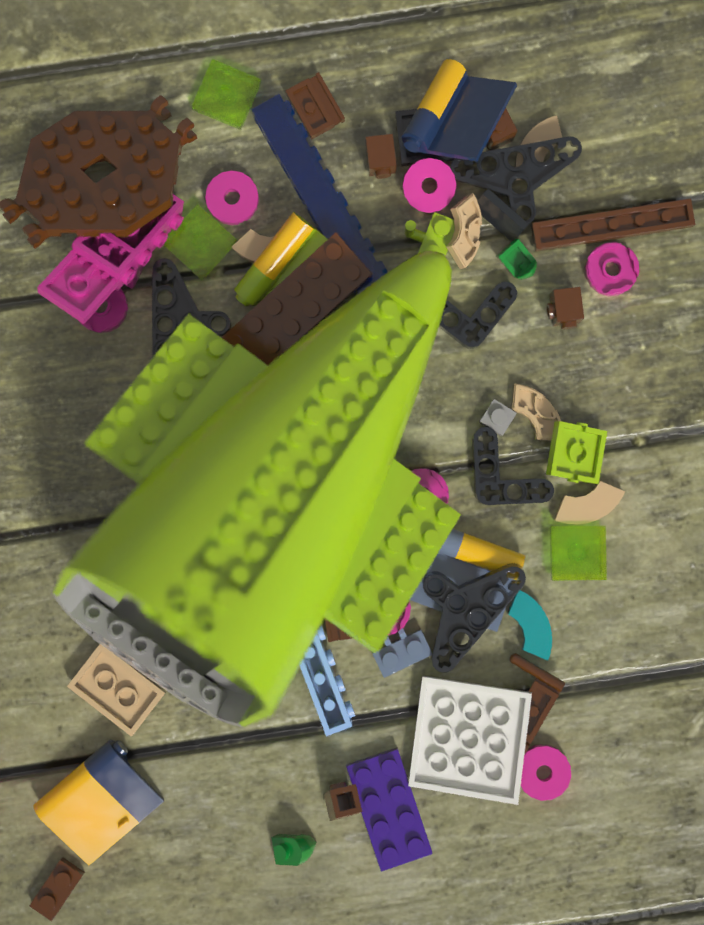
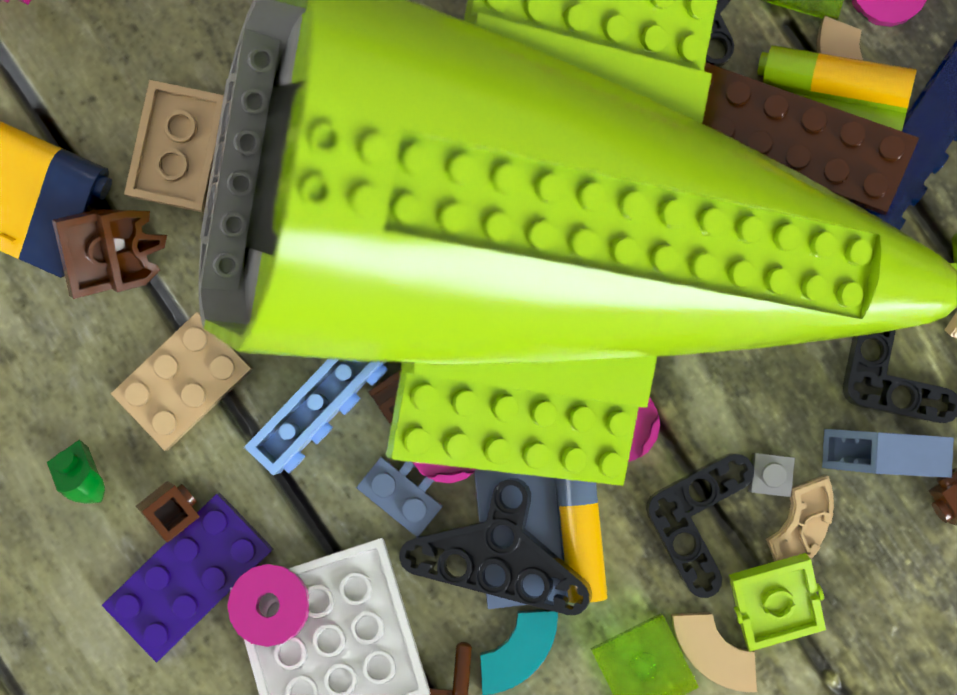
camera: 65 degrees right, 0 degrees up
none -> reddish brown plate [52,209,167,299]
none -> tan plate [111,312,253,451]
none -> dark pink tile [227,564,309,647]
none -> sand blue slope [822,429,954,478]

